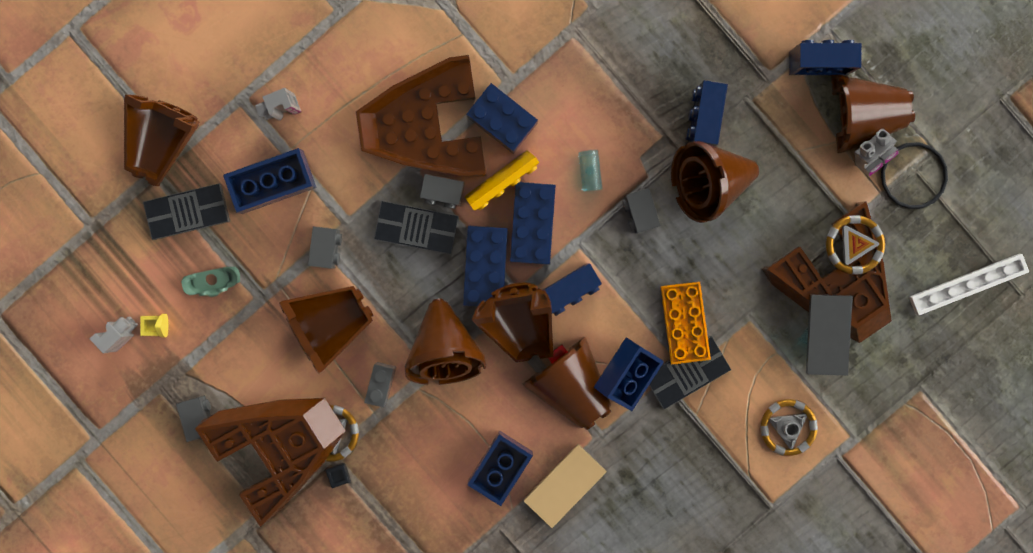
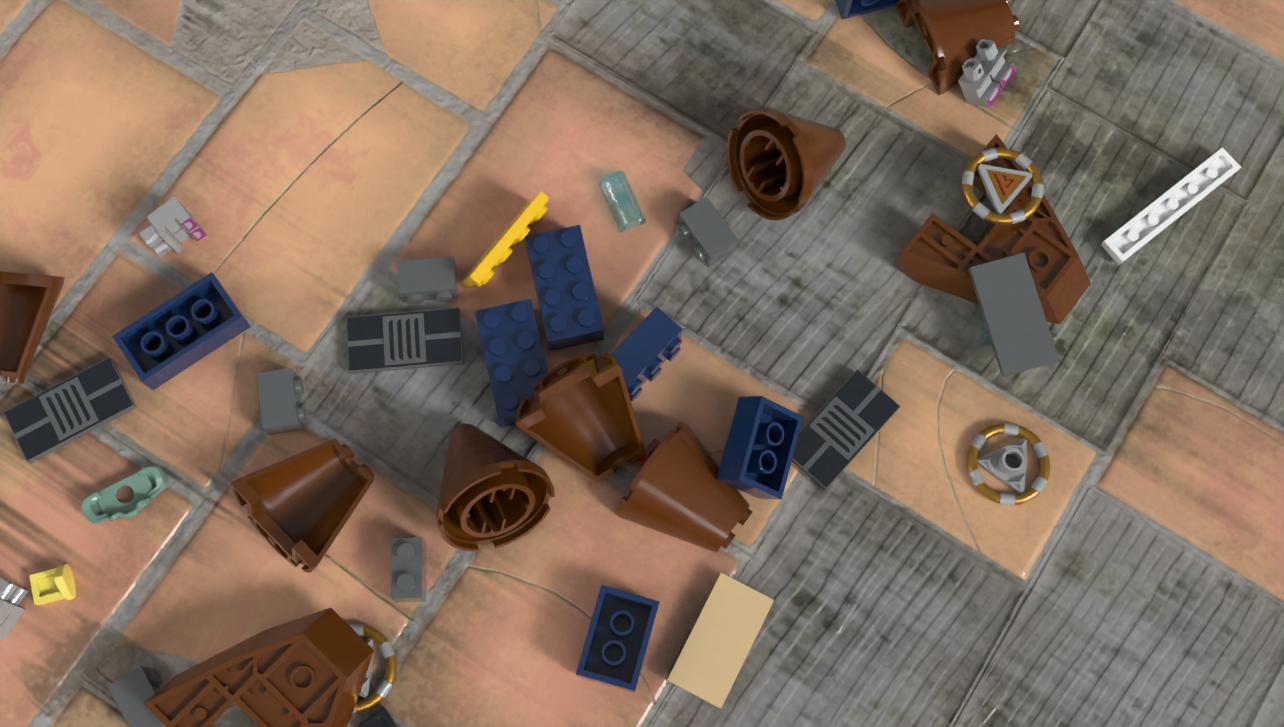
camera: 25 degrees left, 15 degrees down
reddish brown piece [356,55,486,177] -> none
dark blue brick [466,83,538,154] -> none
light orange tile [660,282,711,365] -> none
dark blue brick [685,80,728,146] -> none
black piece [881,142,948,209] -> none

